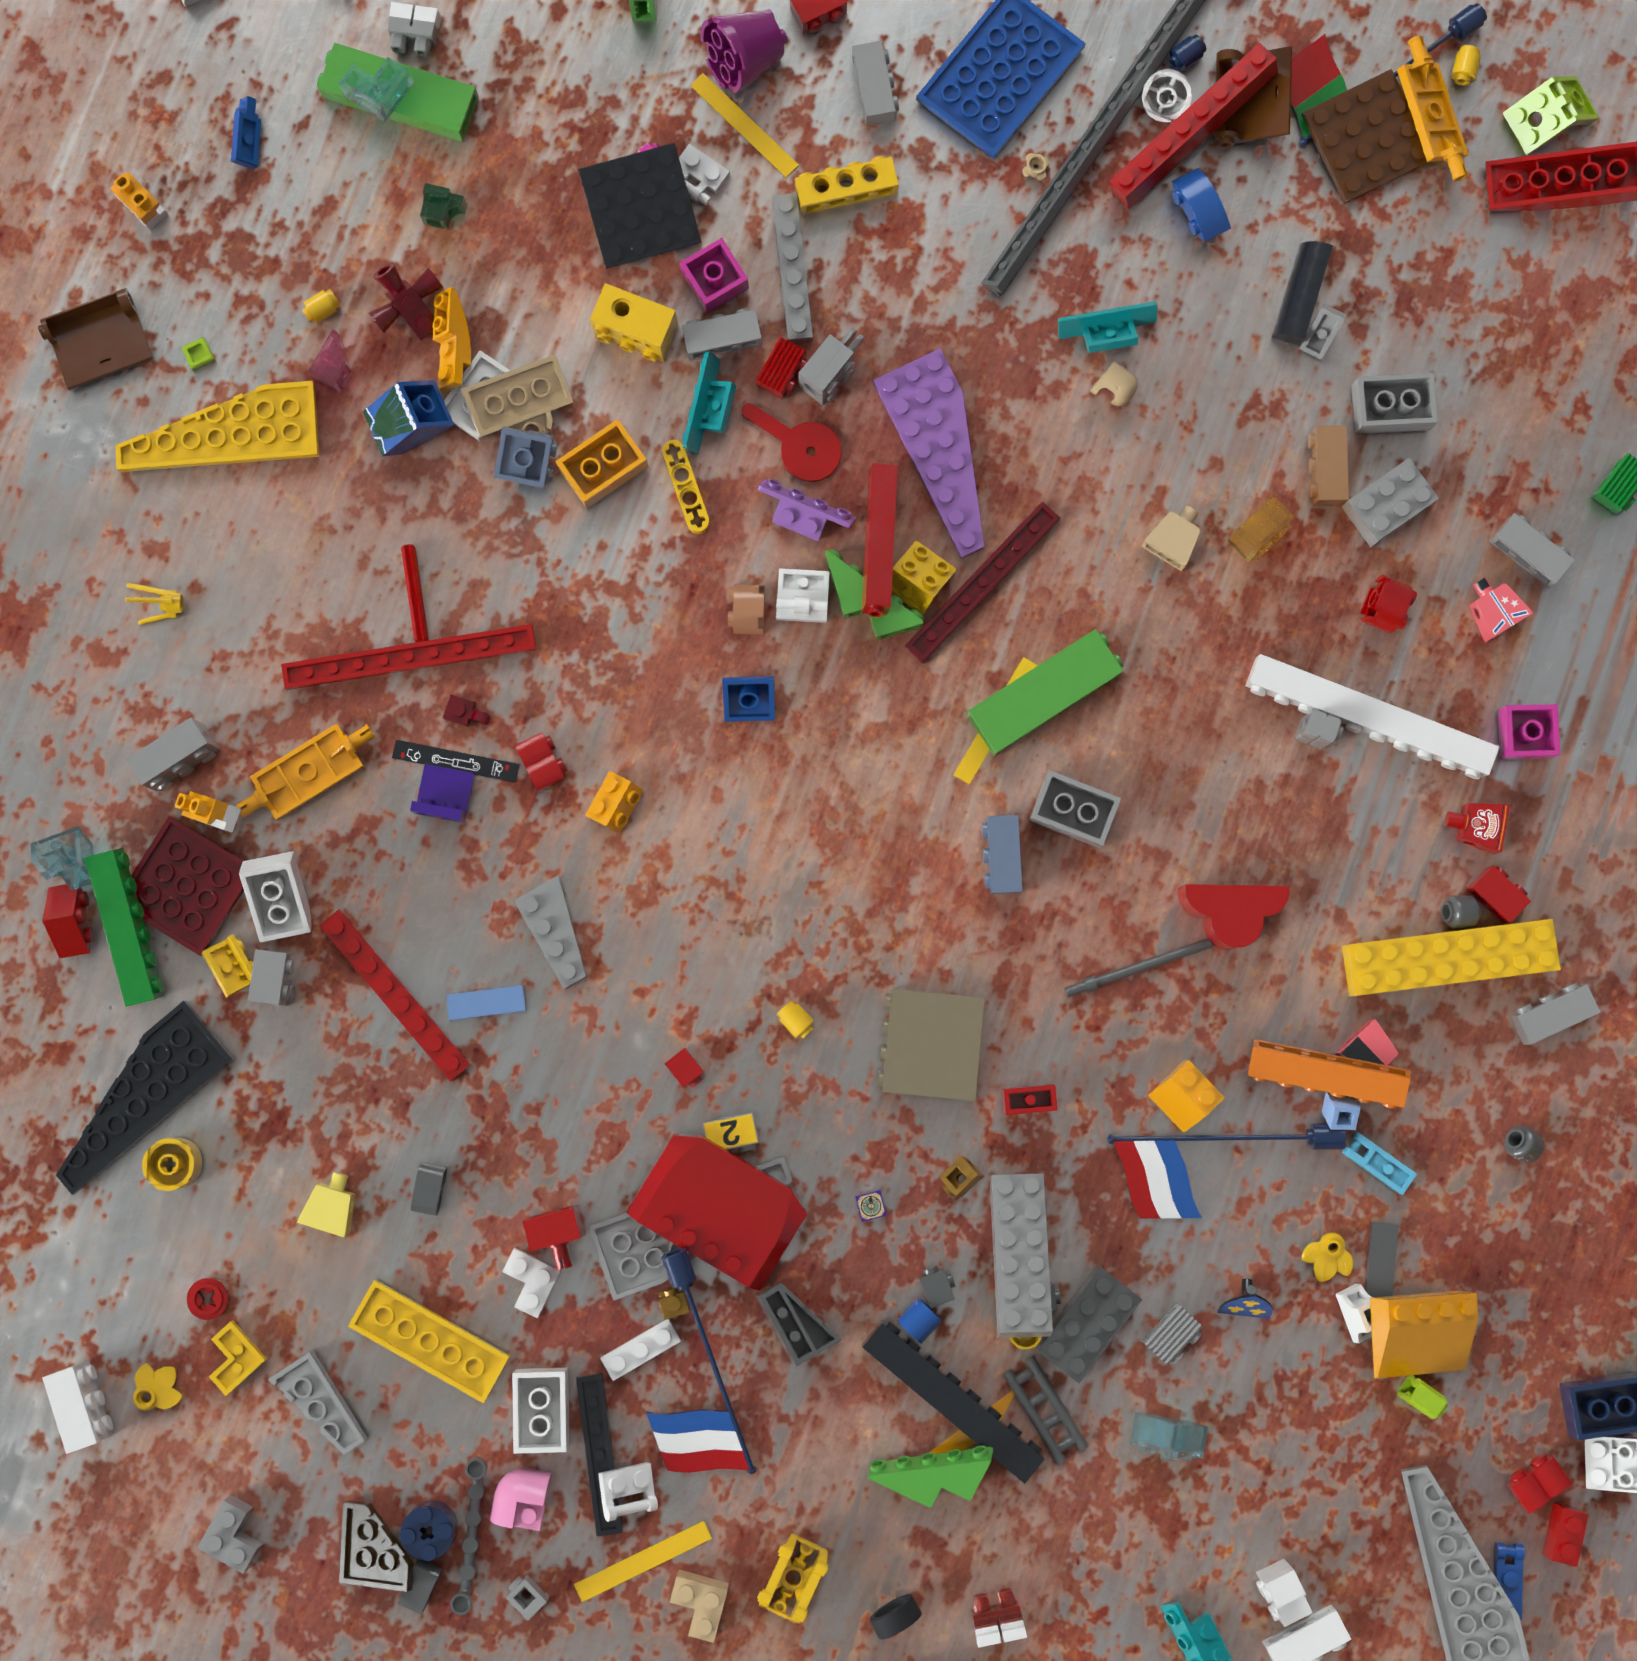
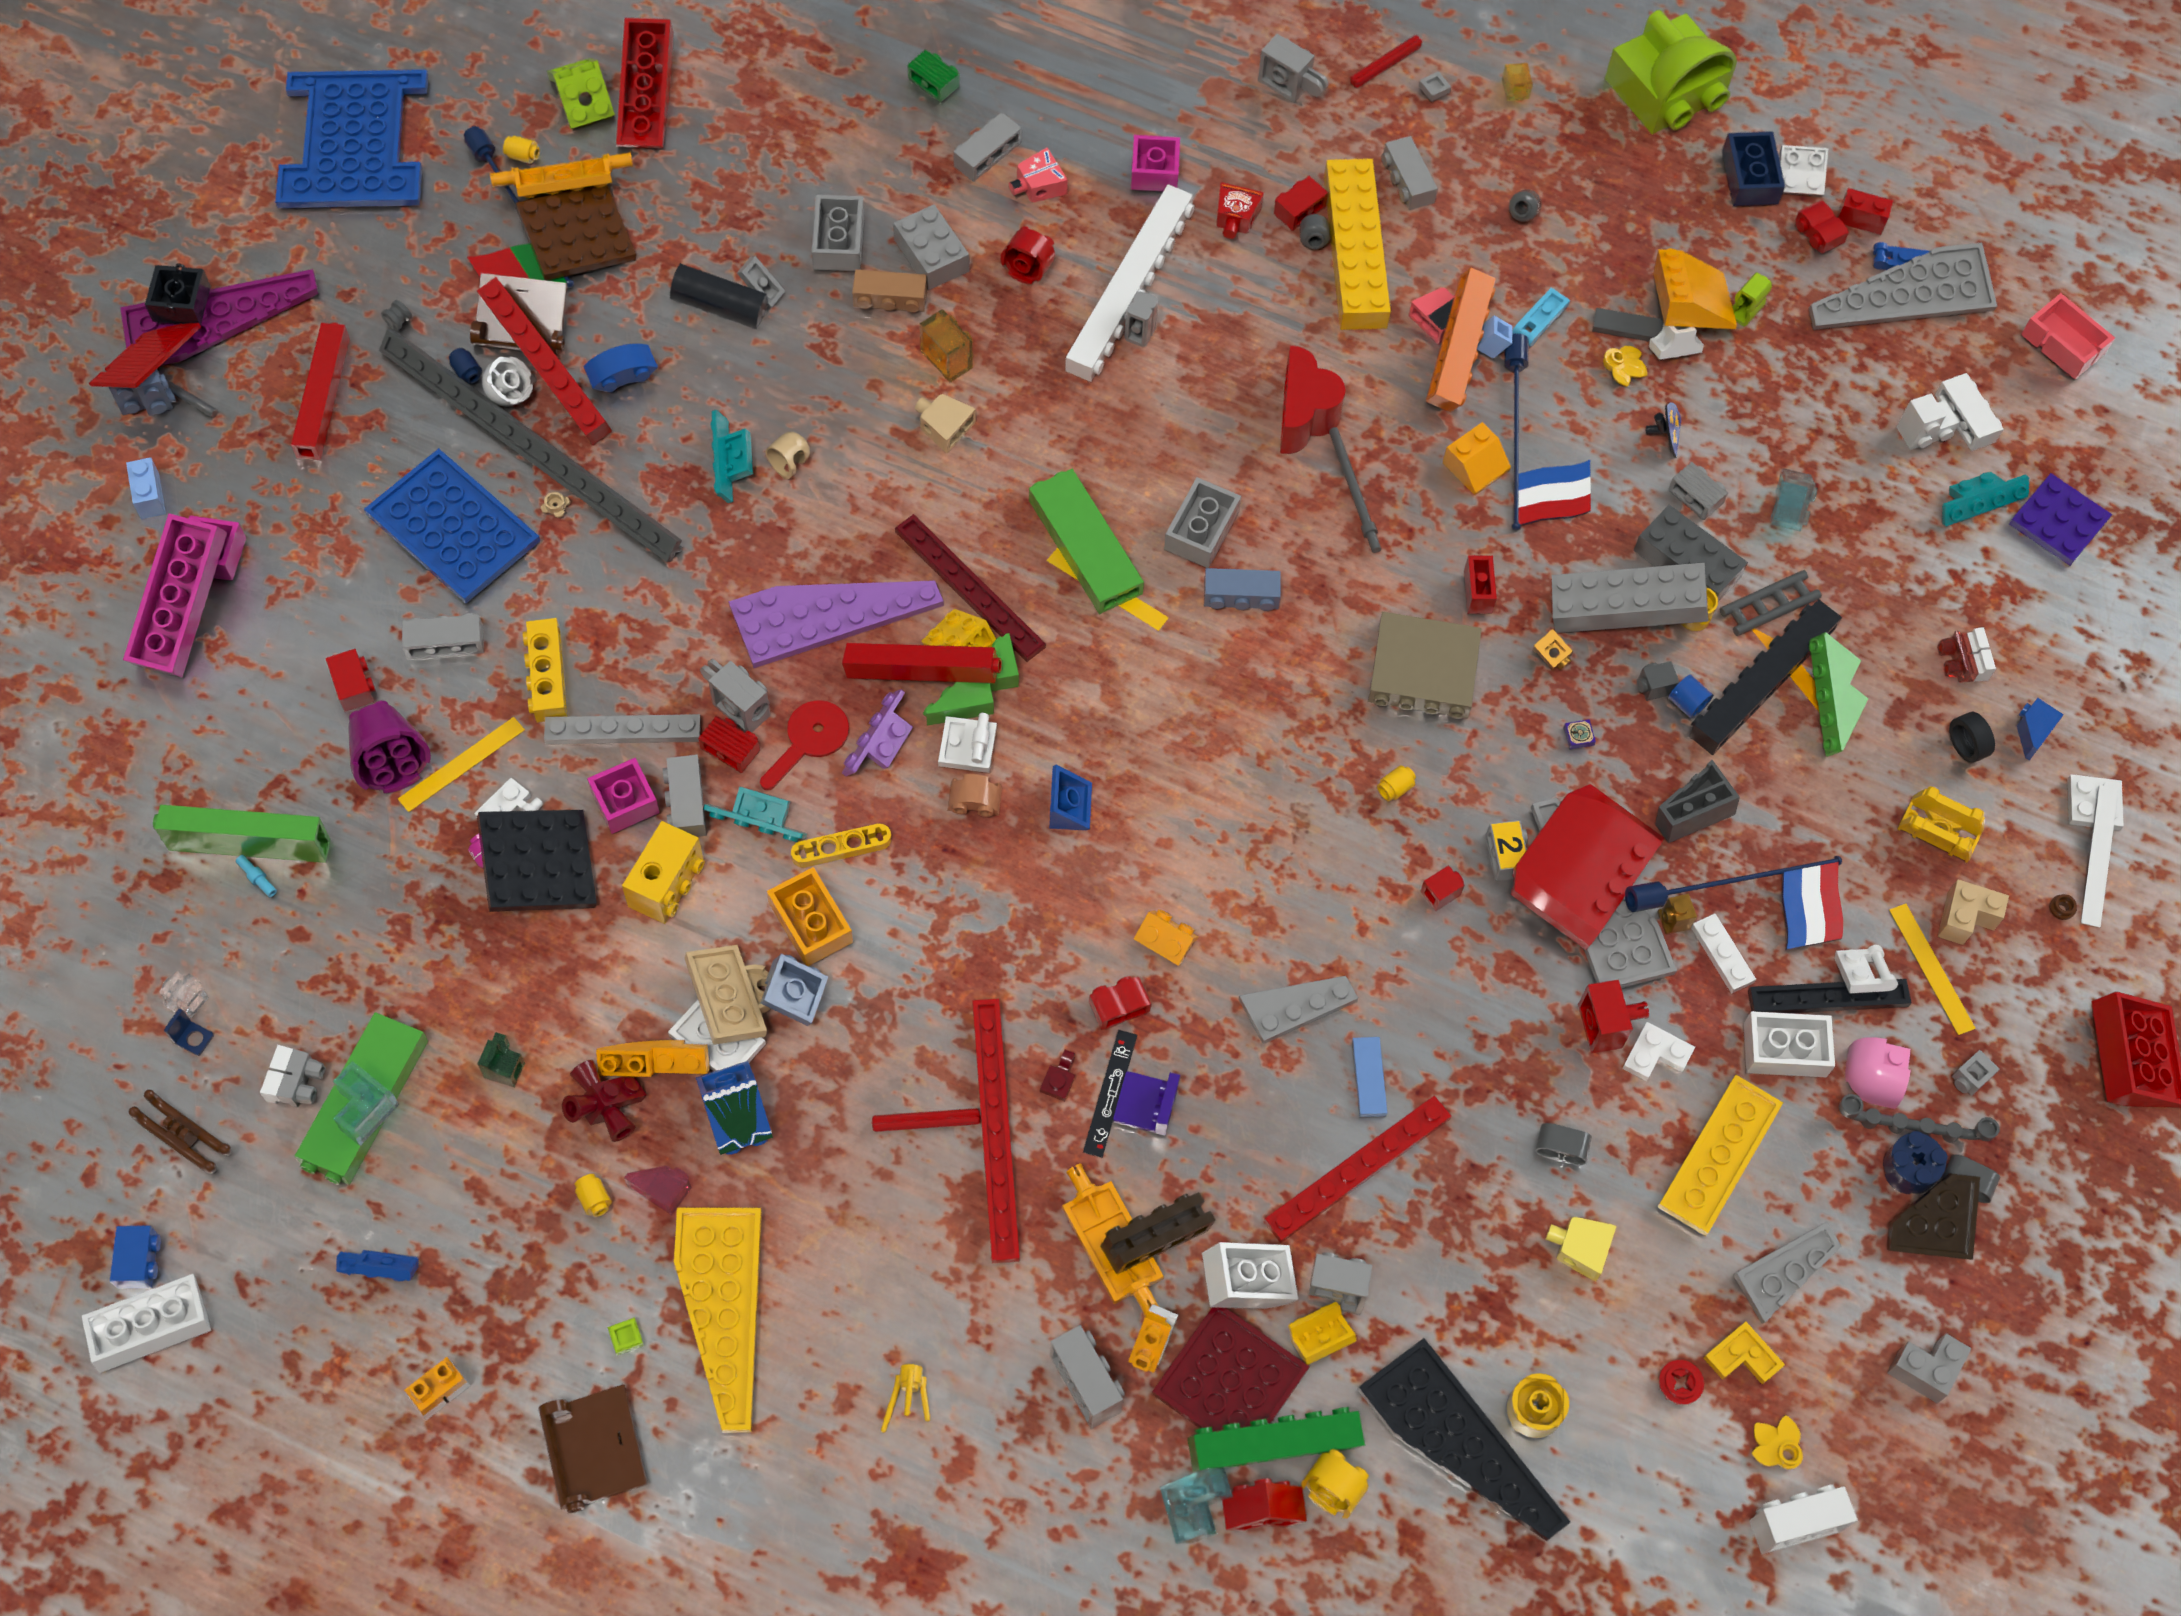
camera: 90 degrees left, 20 degrees down
none -> dark brown brick [1100,1192,1216,1274]
none -> yellow brick [1301,1449,1369,1519]

